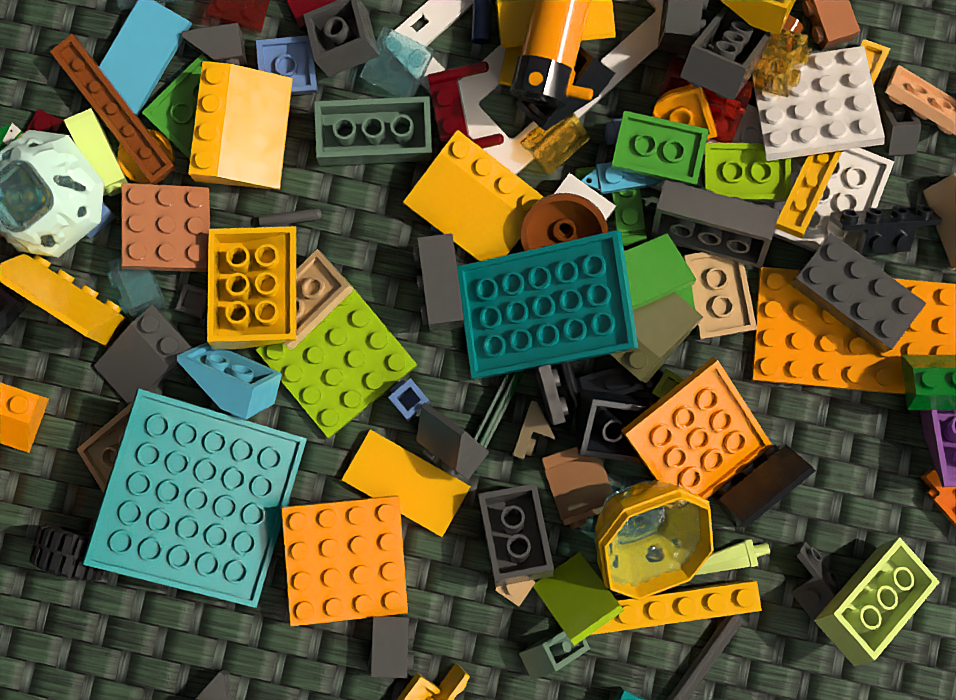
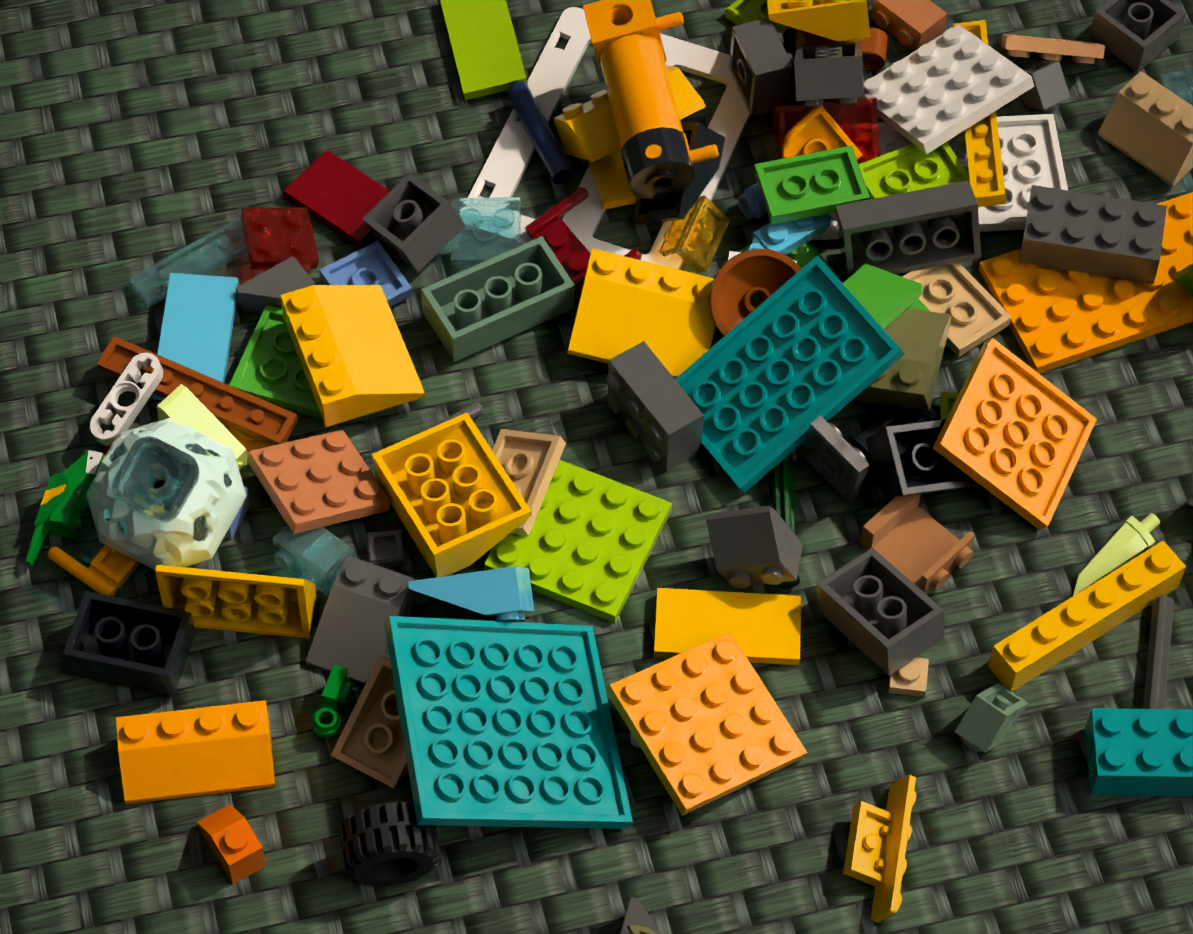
camera: 25 degrees left, 25 degrees down
dark grey brick [371,615,415,678] -> none
medium blue brick [388,378,430,422] -> none
dark tan slope [512,400,555,460] -> none
lime tile [533,552,624,646] -> none
rock [595,480,714,600] -> none
black slope [714,444,816,527] -> none
clear yellow brick [755,29,811,97] -> none
black bracket [829,205,942,255] -> none
none -> white beam [90,353,163,445]
none -> green plate [312,664,353,738]

